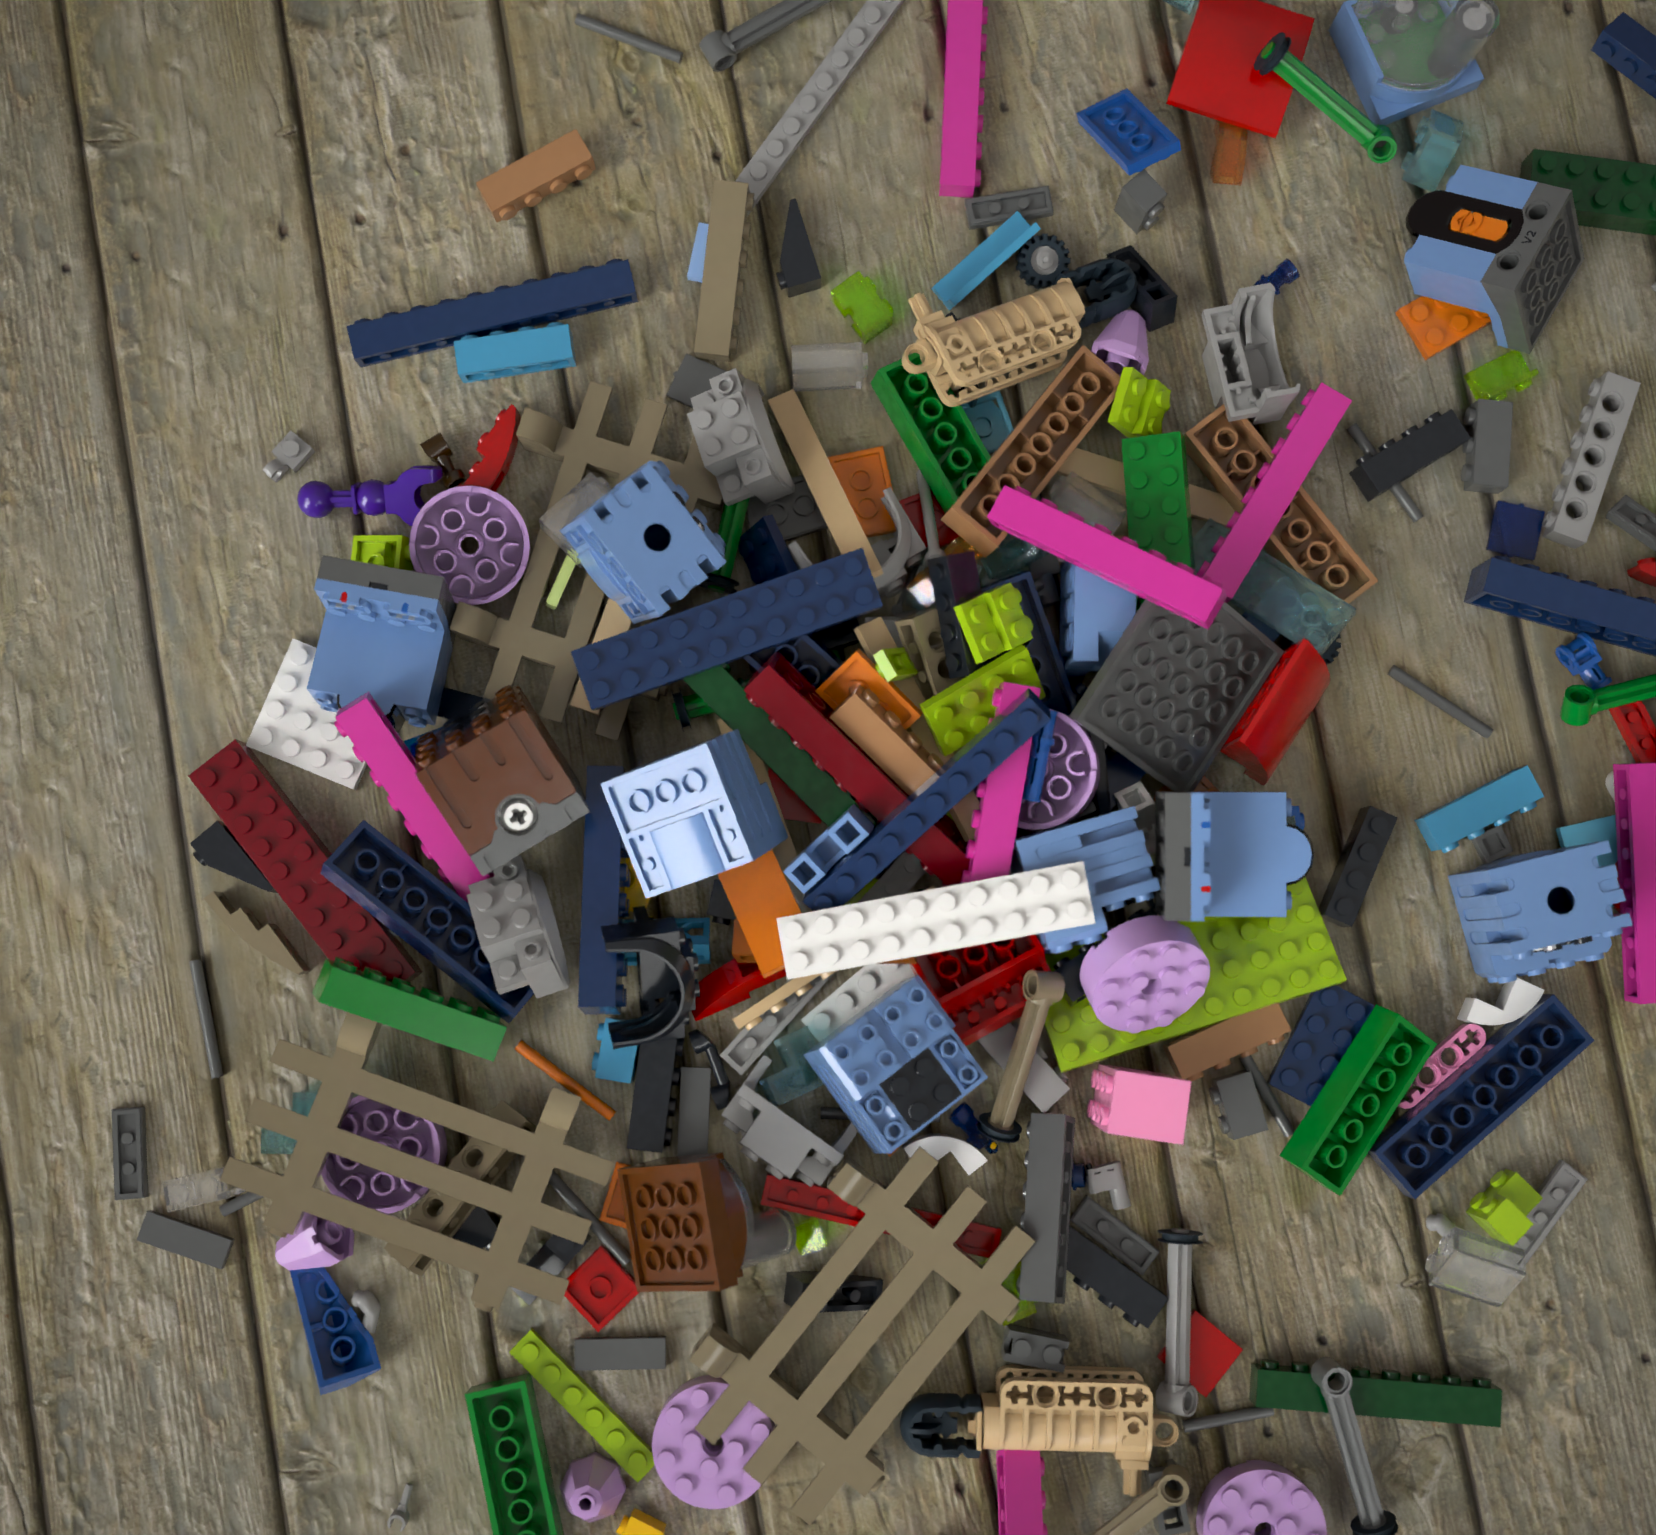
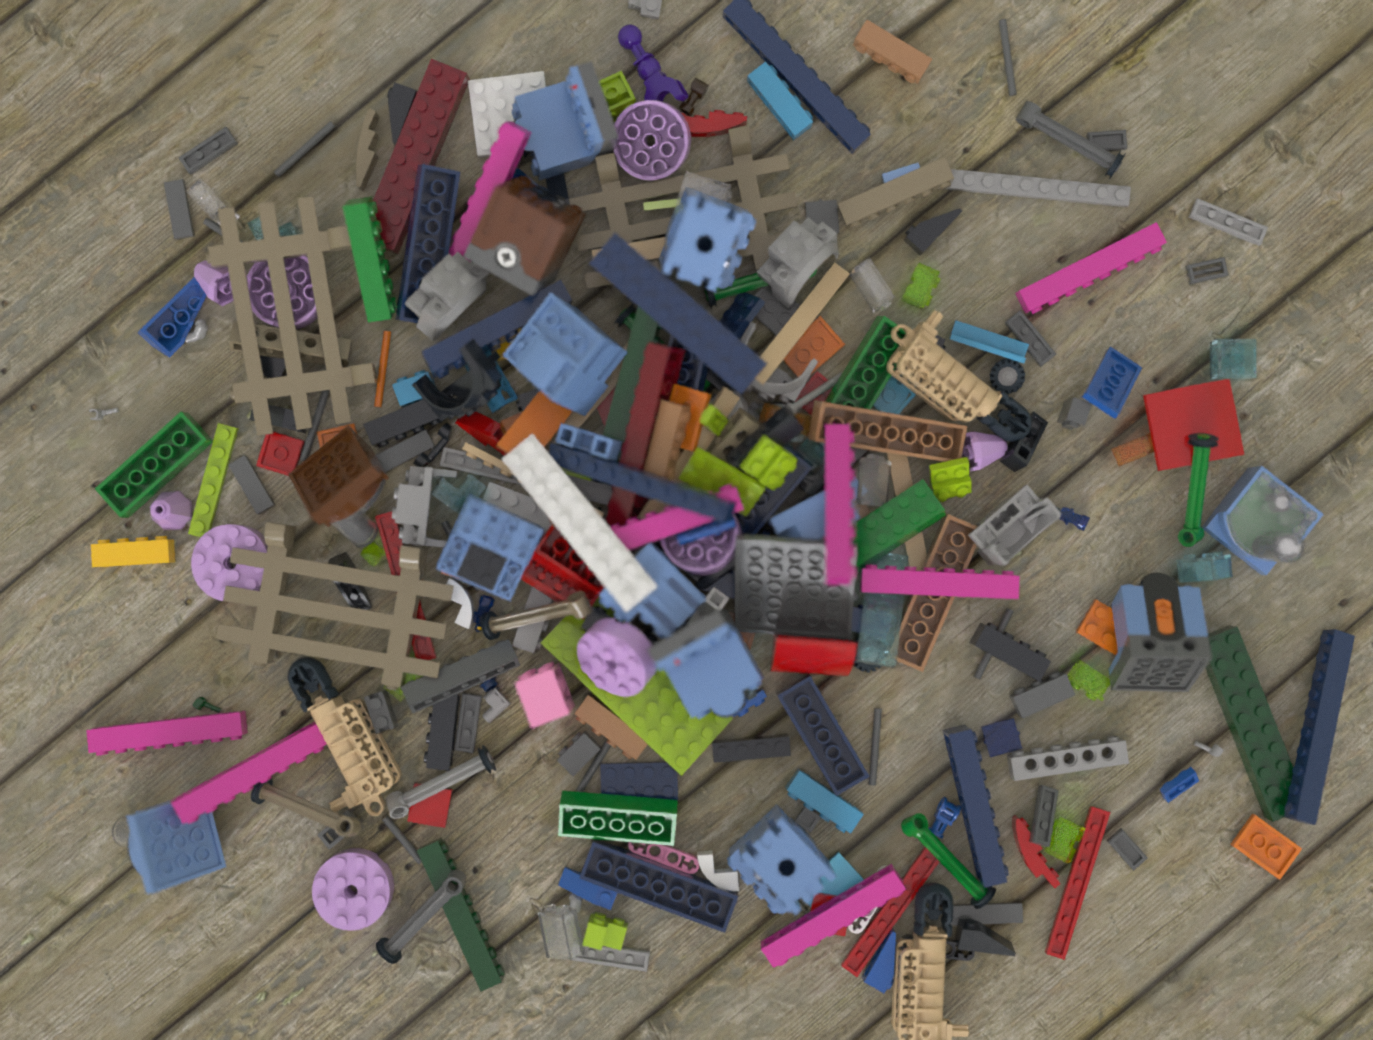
camera: 65 degrees right, 5 degrees up
none -> blue slope [558,867,617,910]
none -> dark blue brick [776,674,870,796]

